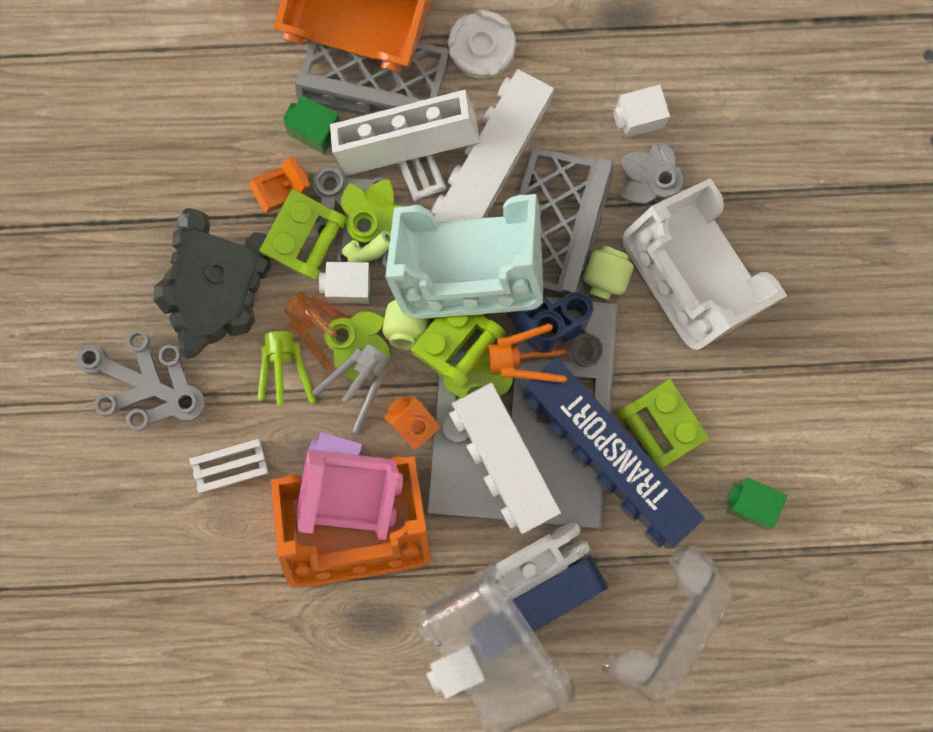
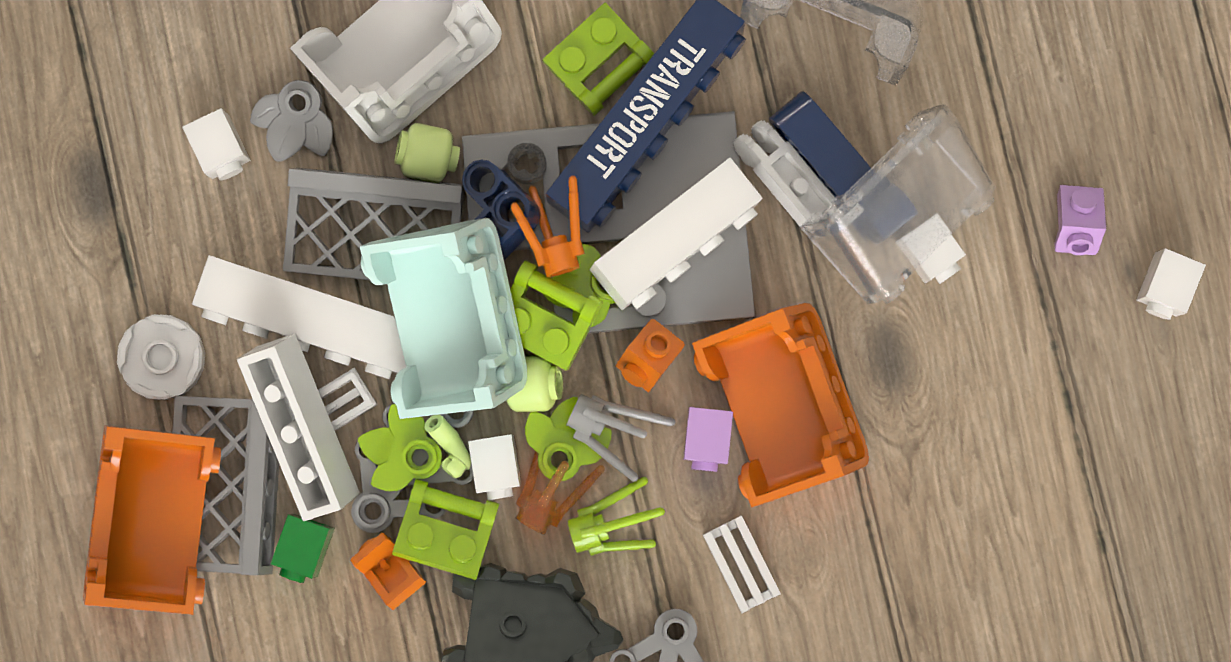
camera: 90 degrees left, 5 degrees up
bright pink panel [296,449,403,540] -> none

